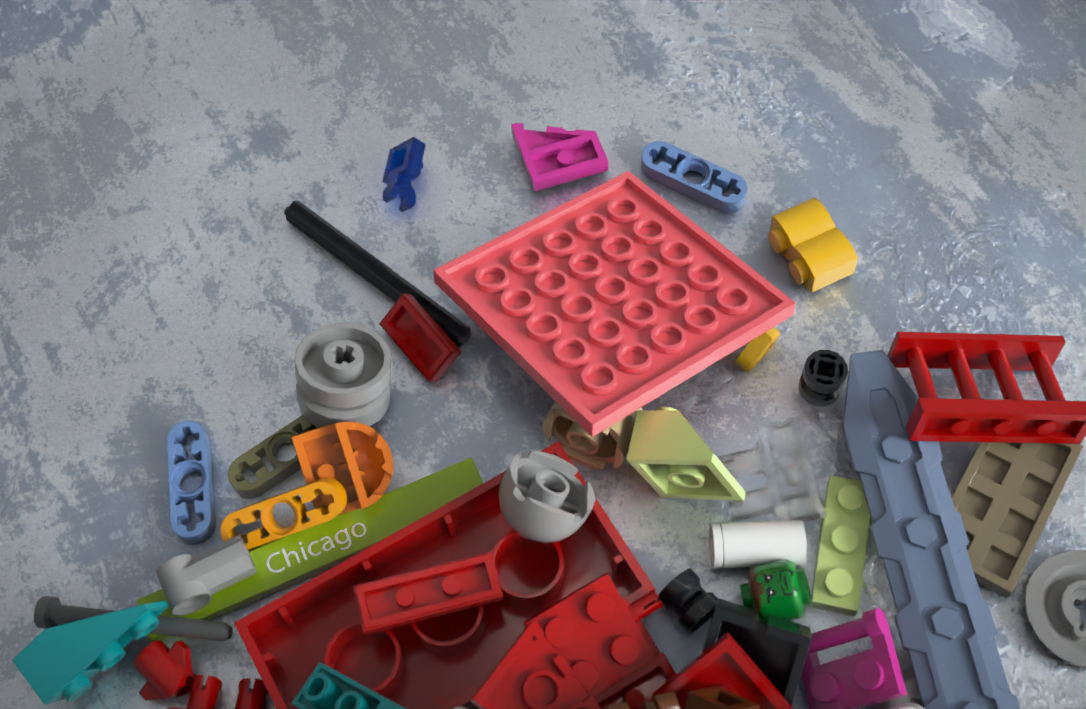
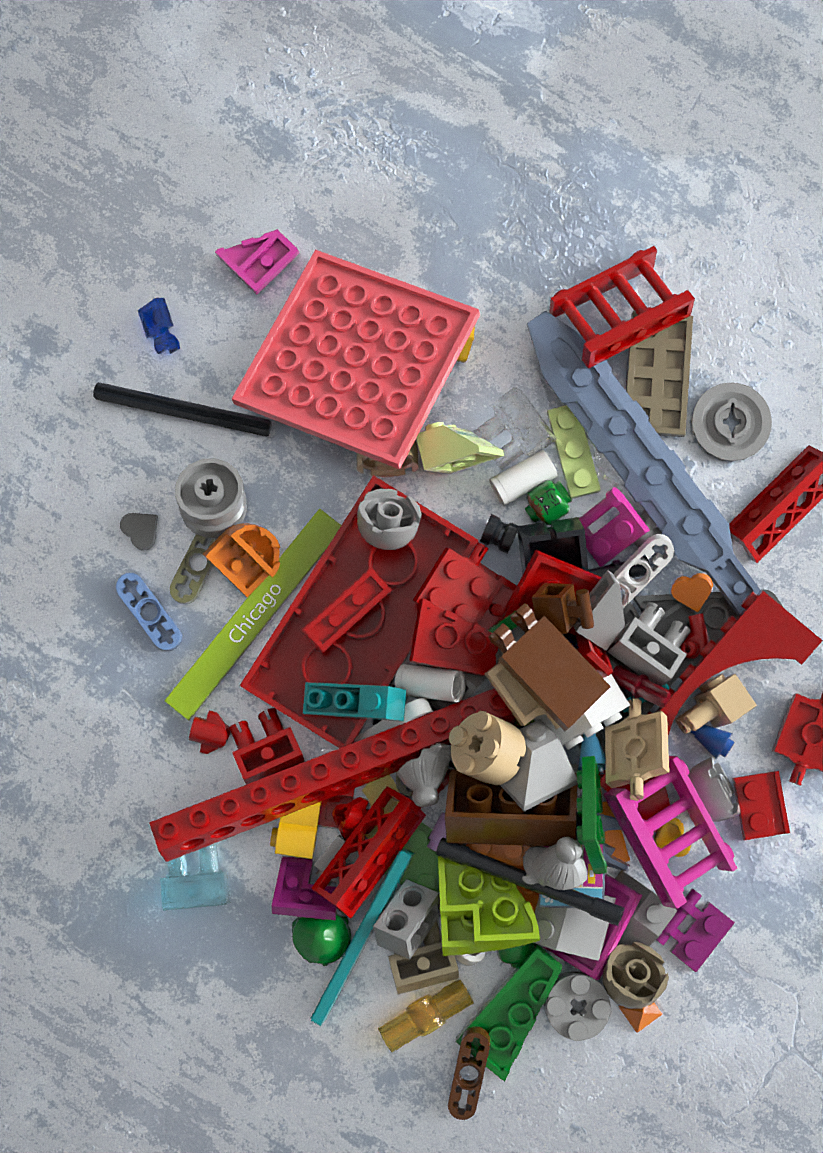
camera: 30 degrees left, 20 degrees up
teal slope [12,600,170,705] -> none
dark grey bar [34,596,233,642] -> none
light grey piece [156,535,257,616] -> none
light orange beam [220,478,347,550] -> none
red plate [379,294,462,382] -> none
medium blue beam [641,141,747,214] -> none
yellow brick [768,197,858,293] -> none
black wheel [798,350,848,406] -> none
none -> dark grey tile [120,513,158,550]

